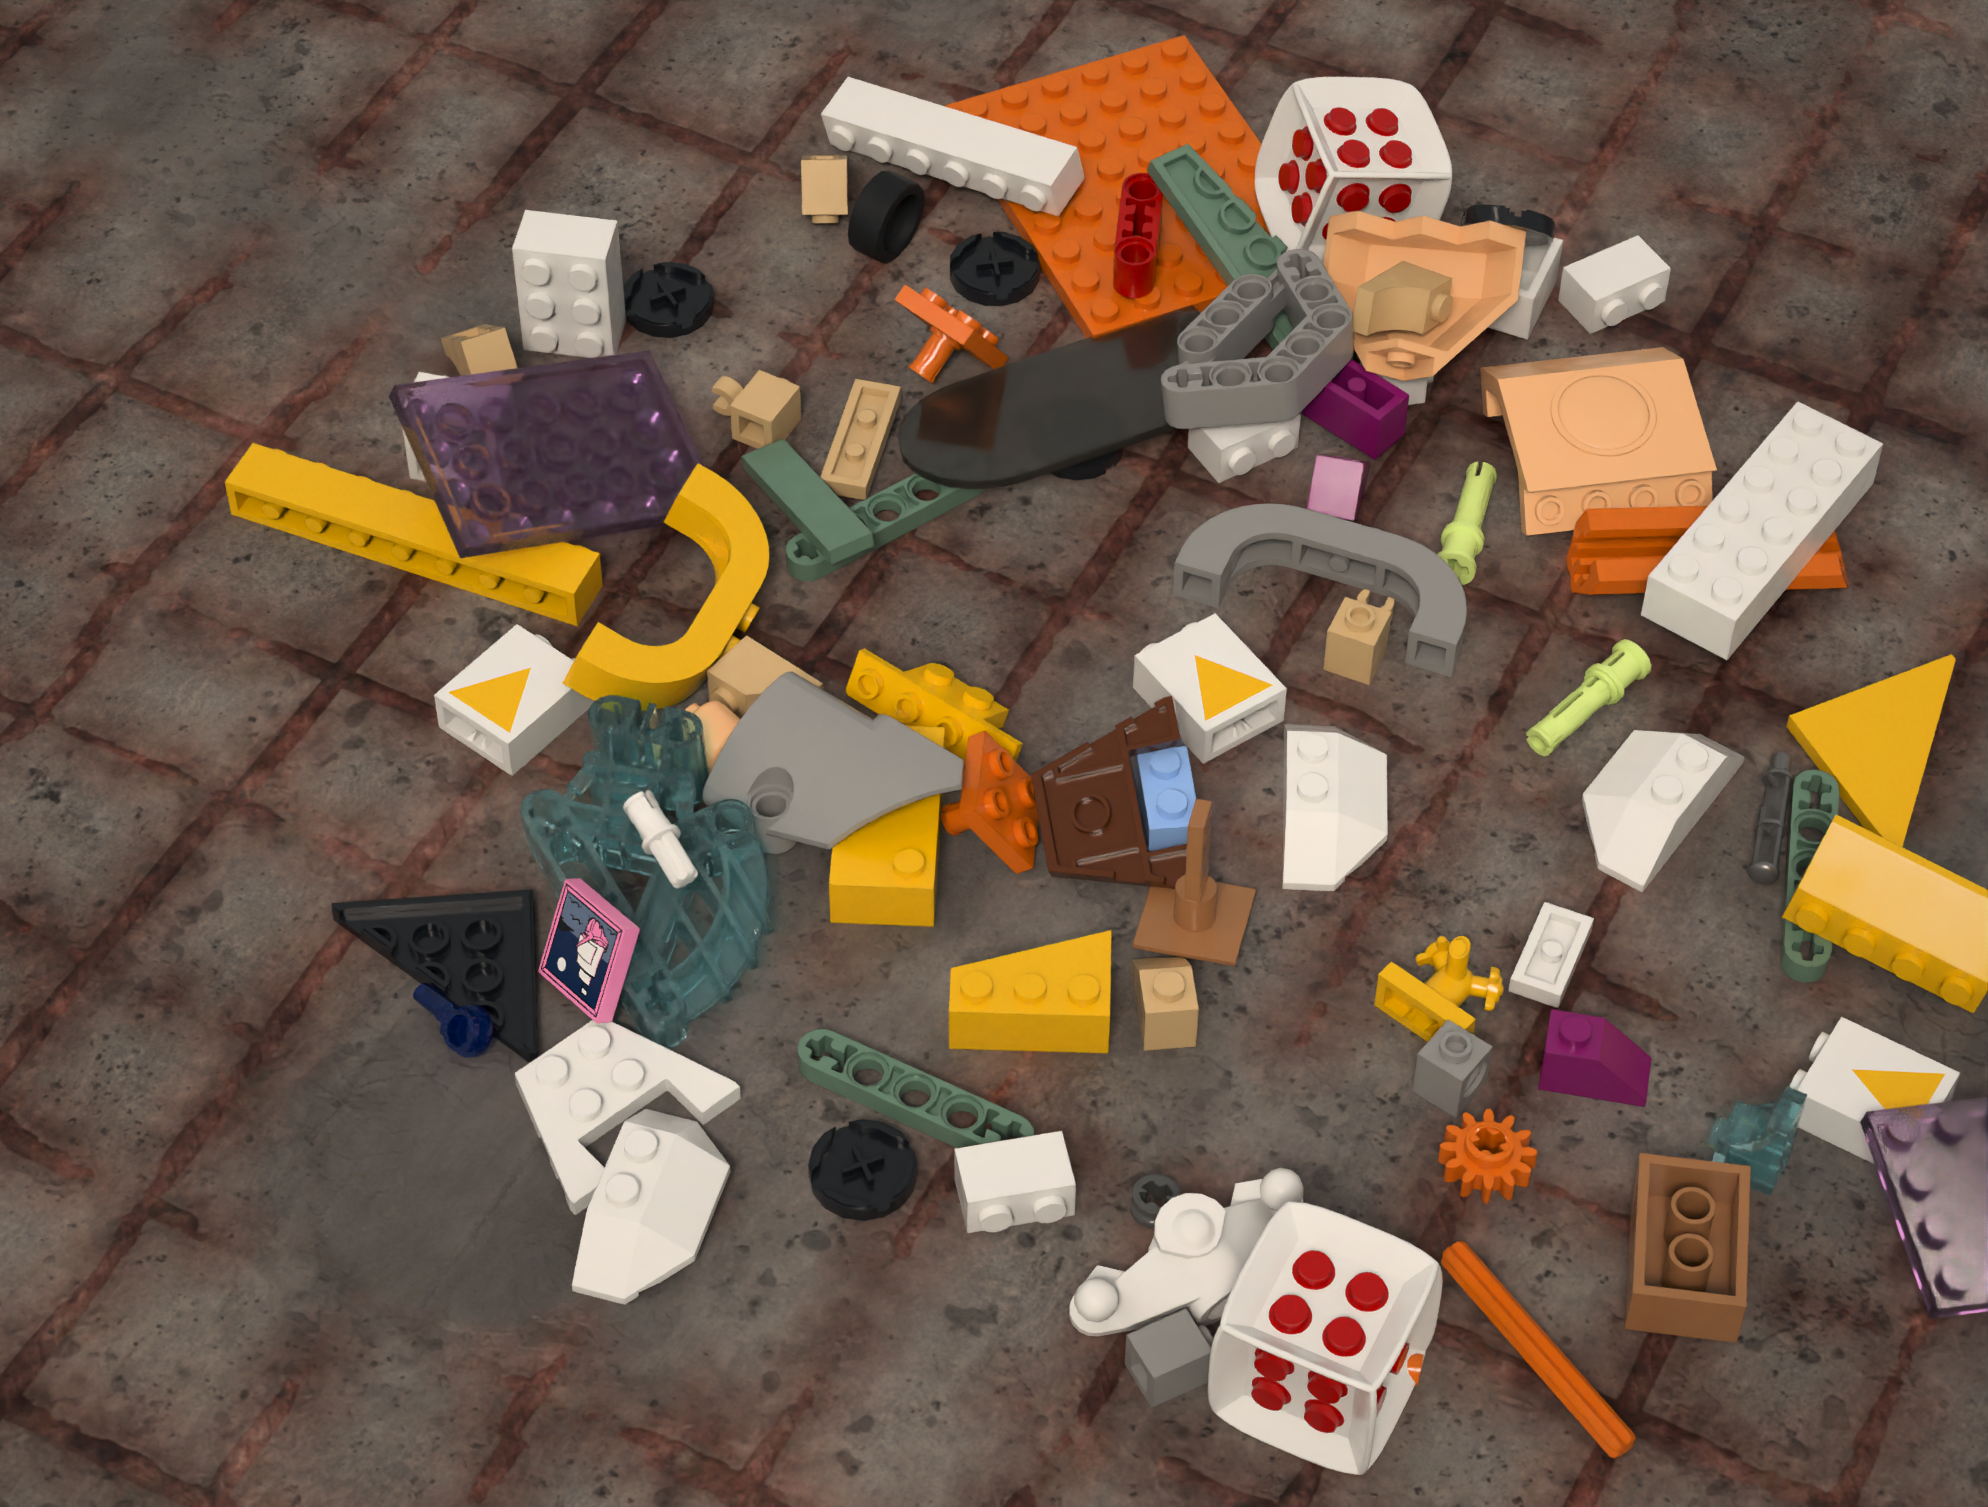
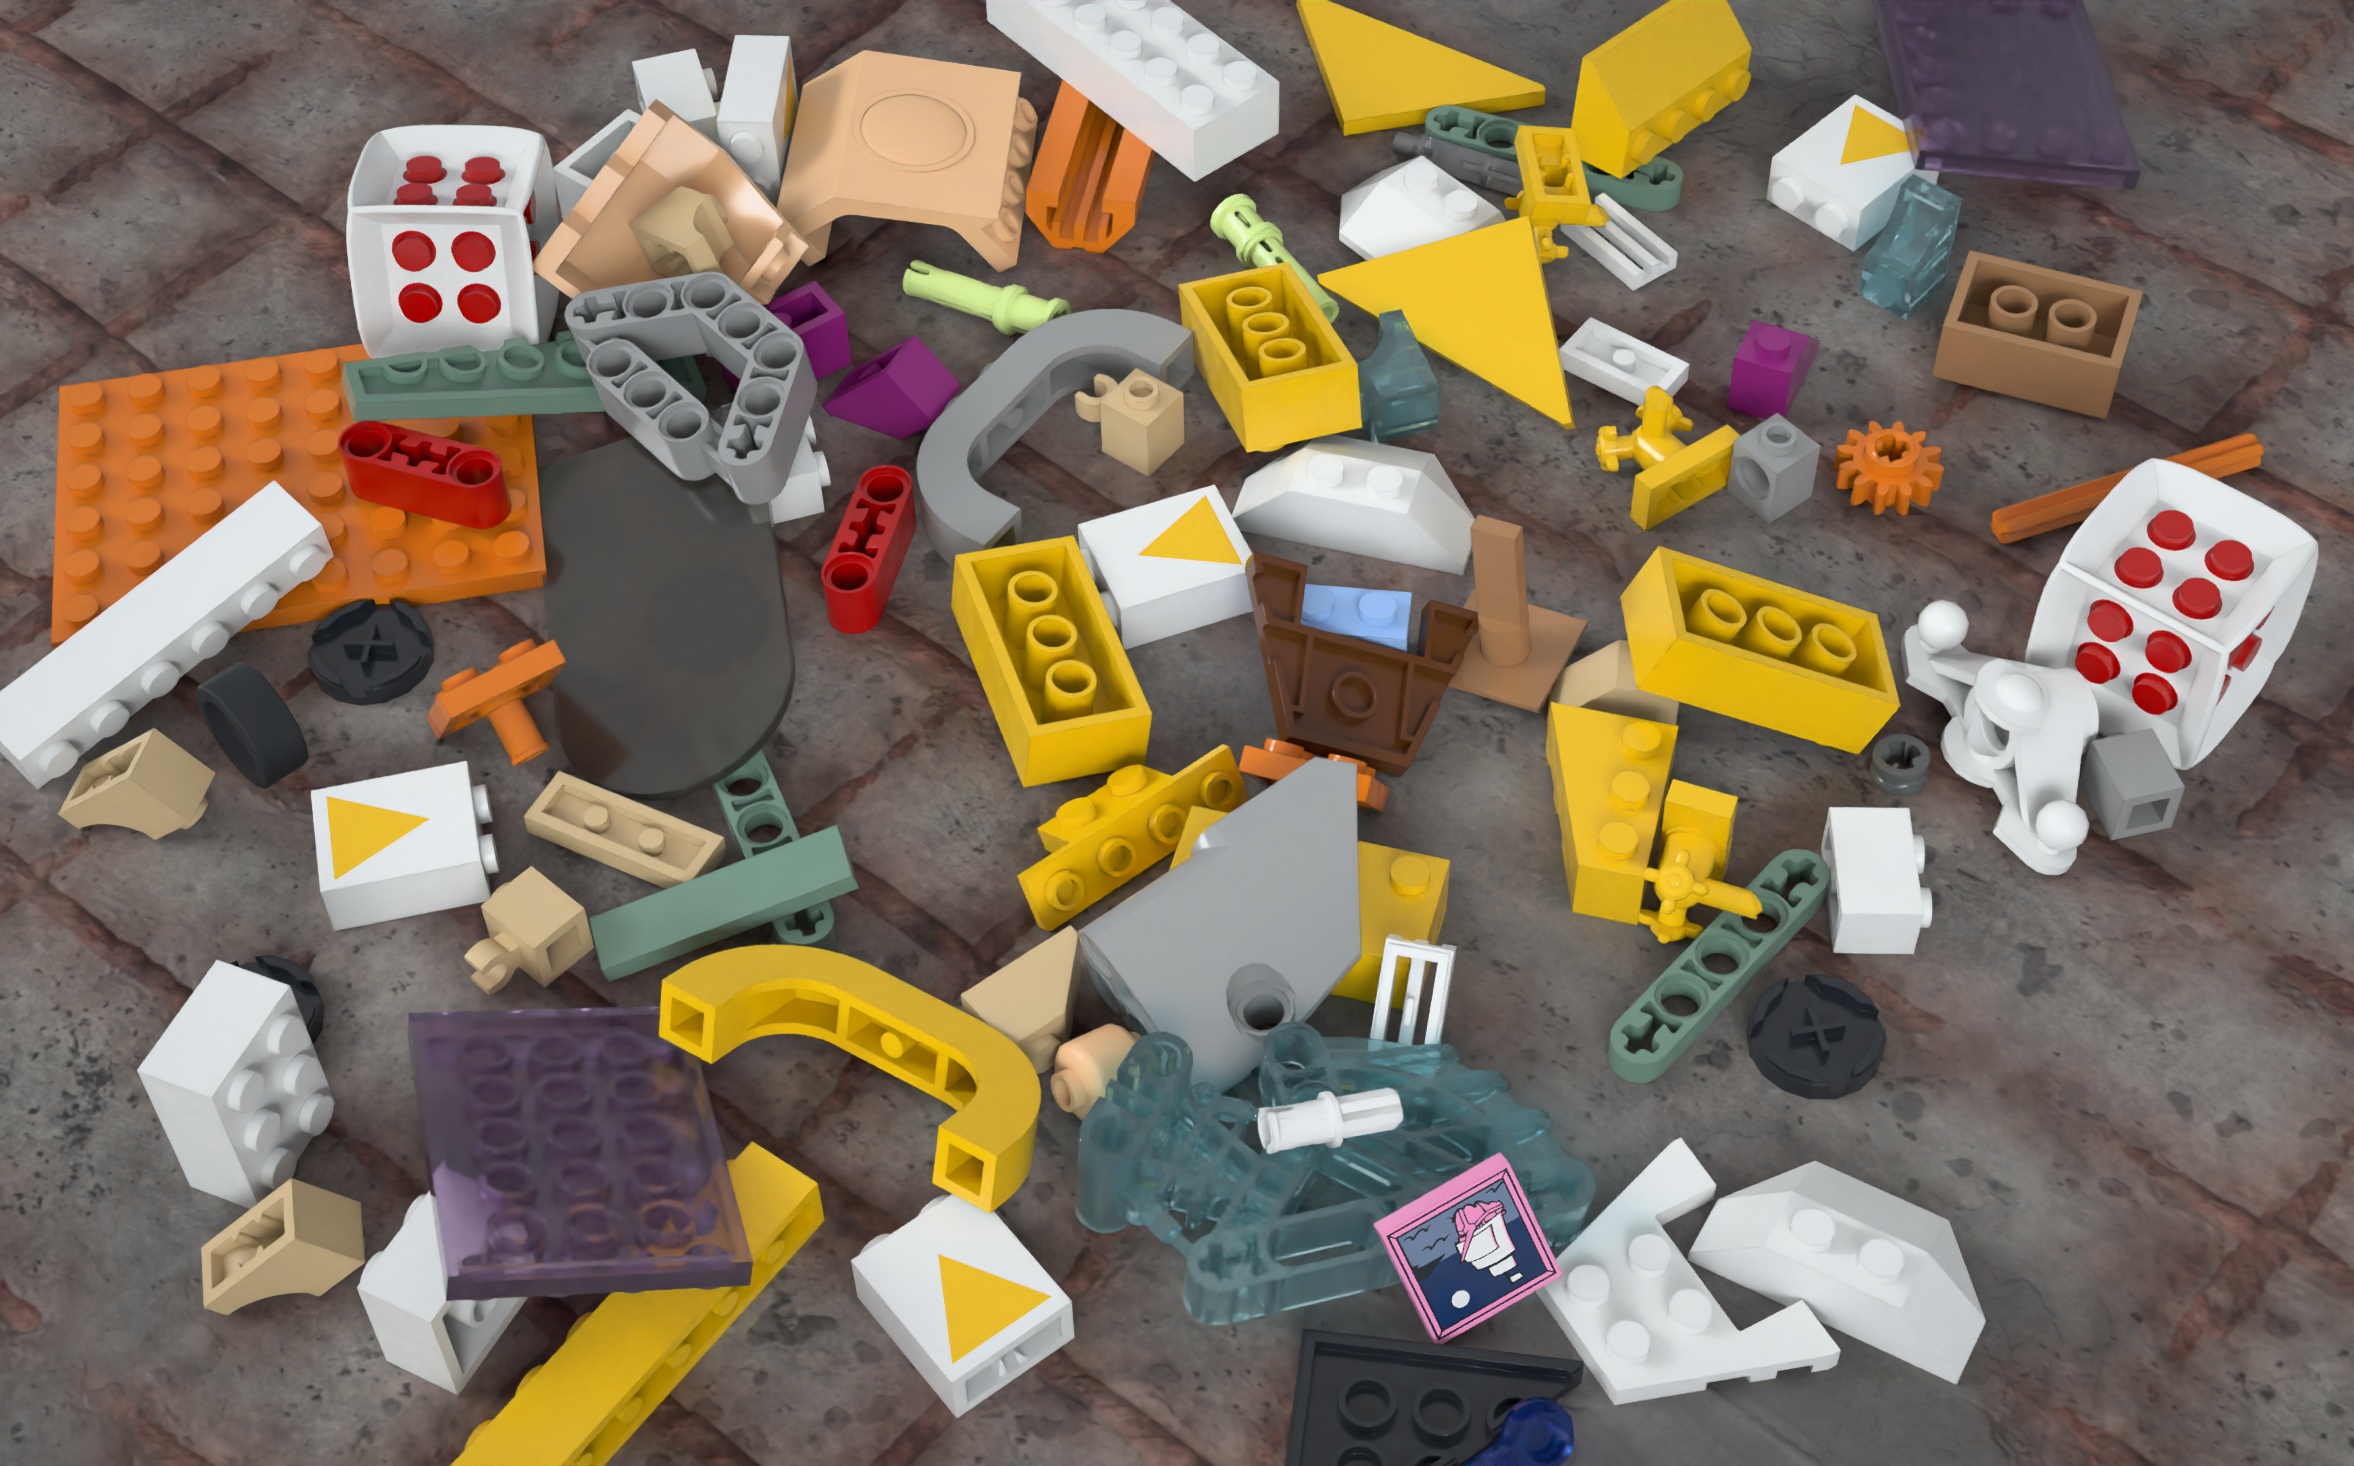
camera: 75 degrees left, 0 degrees up
black tile [1461,204,1555,245] -> none
none -> white brick [311,761,500,931]
none -> white brick [717,35,799,207]
none -> red beam [821,465,917,634]
none -> yellow brick [951,535,1152,788]
none -> yellow brick [1178,262,1362,452]
none -> yellow tile [1317,215,1576,430]
none -> clear light blue arch [1356,309,1440,443]
none -> white tile [1364,933,1457,1084]
none -> yellow piece [1504,125,1610,264]
none -> white tile [1560,193,1678,291]
none -> yellow brick [1620,546,1901,755]
none -> yellow piece [1638,779,1762,944]

